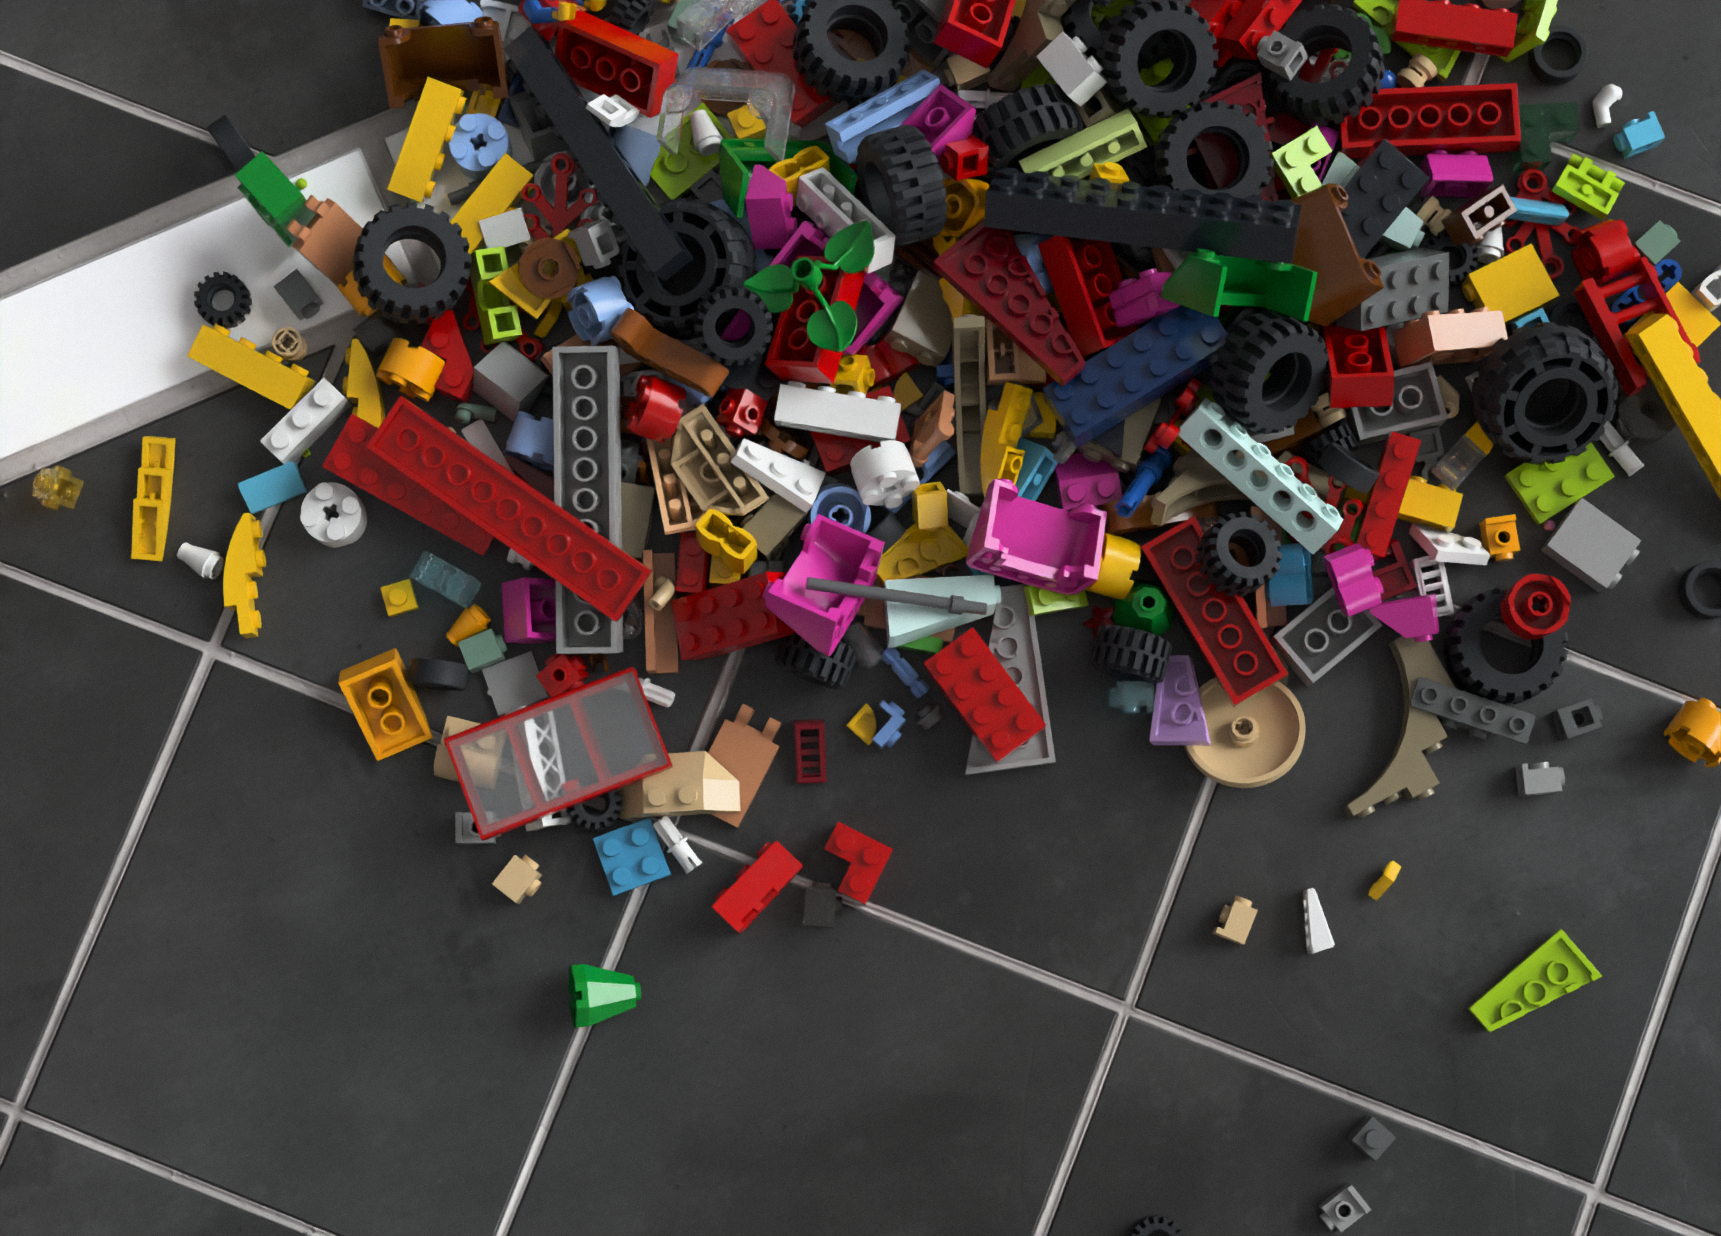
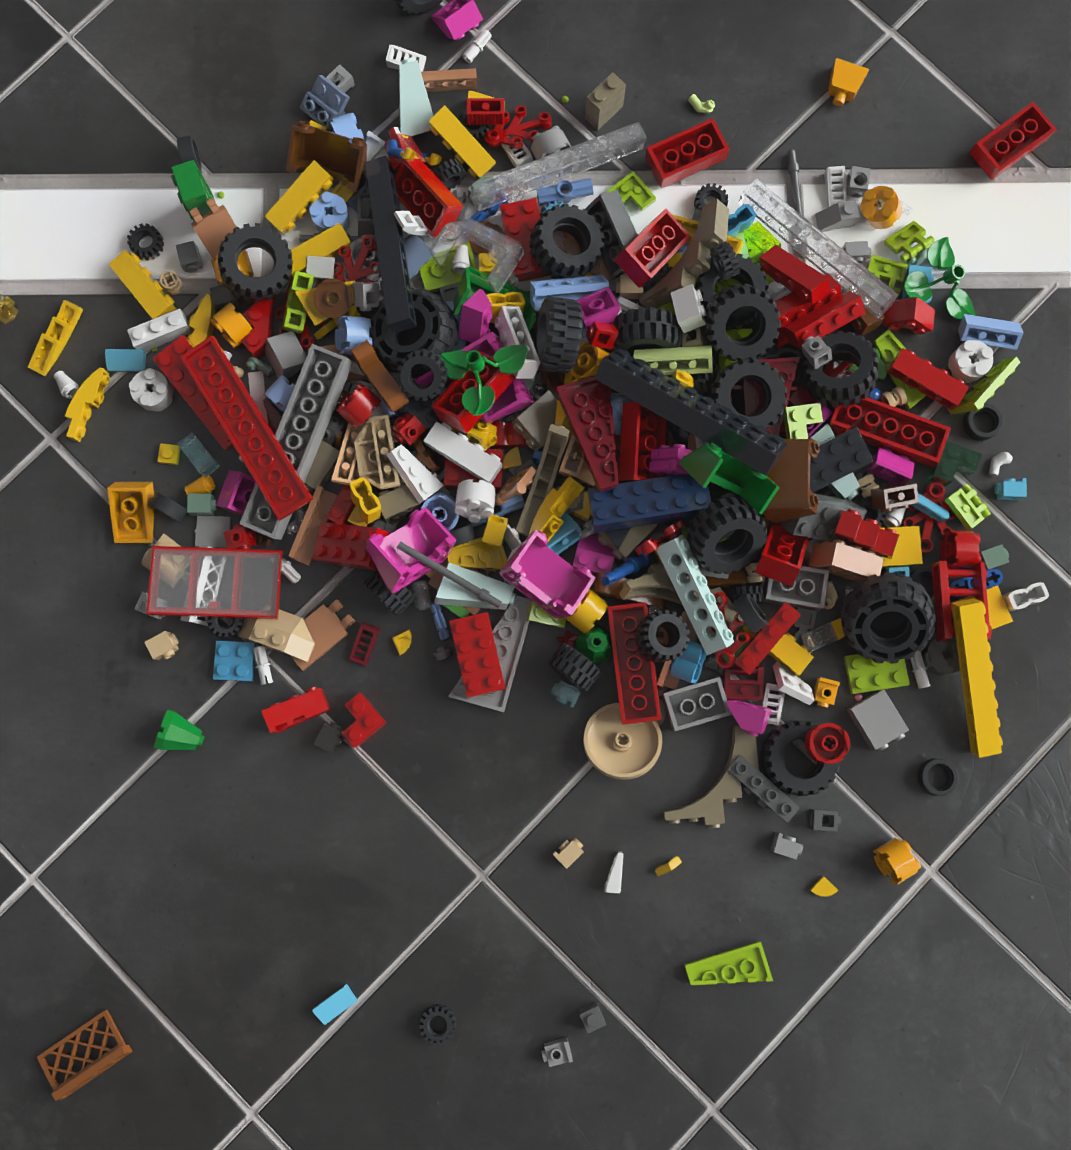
camera: 20 degrees right, 0 degrees up
tan arm [648,576,676,611] -> none
medium blue bracket [872,700,906,750] -> none
lavender wing [1149,655,1211,746] -> none
dark pink brick [1323,543,1384,617] -> none
none -> yellow tile [810,876,839,896]
none -> red brick [835,509,899,559]

